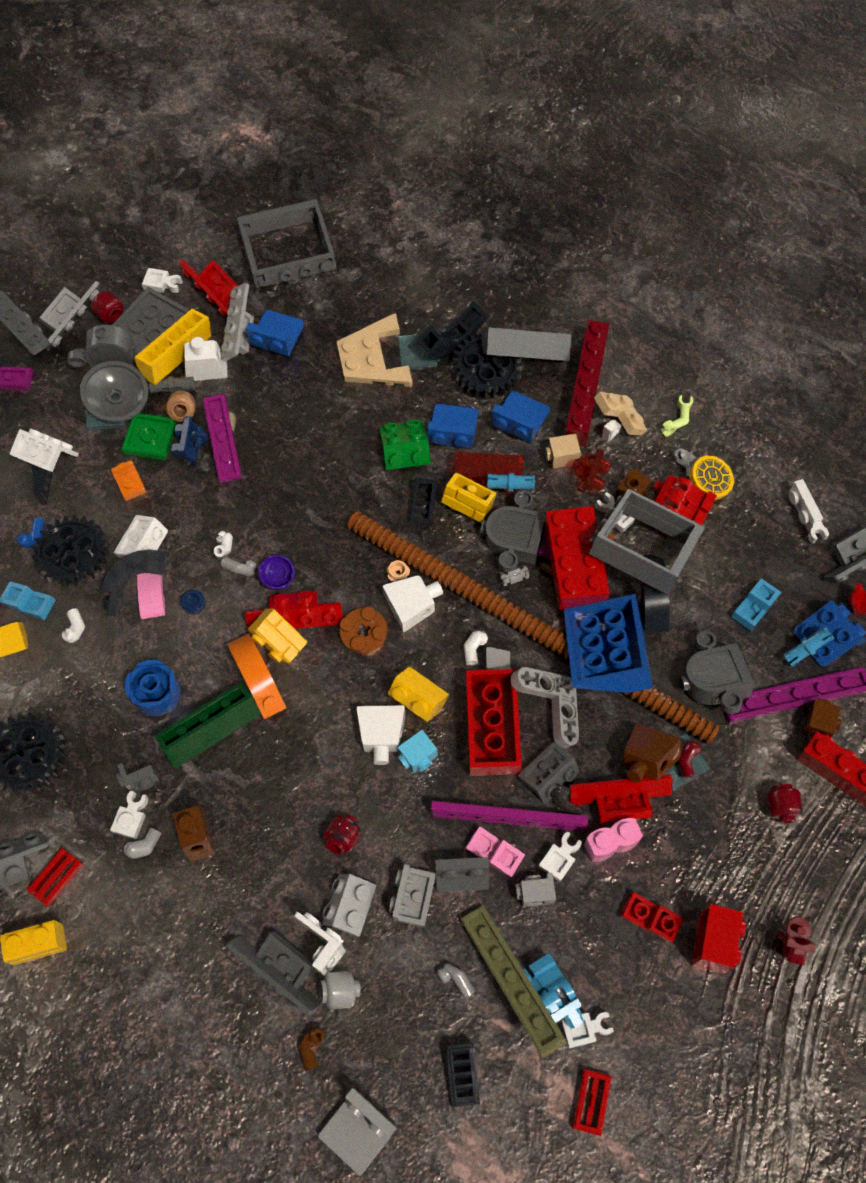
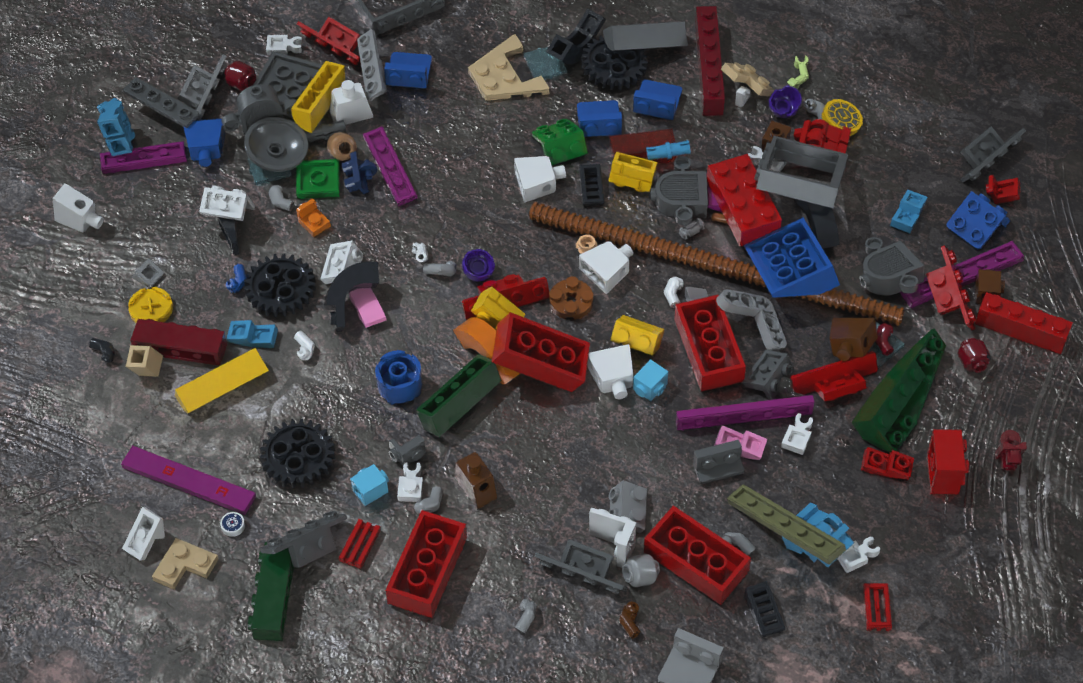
camera: 15 degrees left, 10 degrees down
yellow brick [0,920,67,966] -> none
dark blue tile [181,590,206,615] -> none
dark red head [323,815,362,855] -> none
light grey bracket [389,864,436,928] -> none
light grey brick [515,873,556,907] -> none
tan brick [545,434,581,469] -> none
clear red hips [572,449,612,493] -> none
bright pink brick [584,818,643,862] -> none
dark azure pin [783,626,835,667] -> none
white plate [789,479,829,543] -> none
none -> blue torso [184,119,226,167]
none -> light grey arm [269,185,294,211]
none -> medium azure brick [350,464,389,506]
none -> red brick [385,510,467,618]
none -> red brick [492,312,590,392]
none -> white torso [514,156,566,203]
none -> light grey arm [515,599,537,633]
none -> red brick [644,505,751,605]
none -> dark purple hair [769,85,802,119]
none -> dark green wedge [851,329,946,453]
none -> red bracket [926,245,977,331]

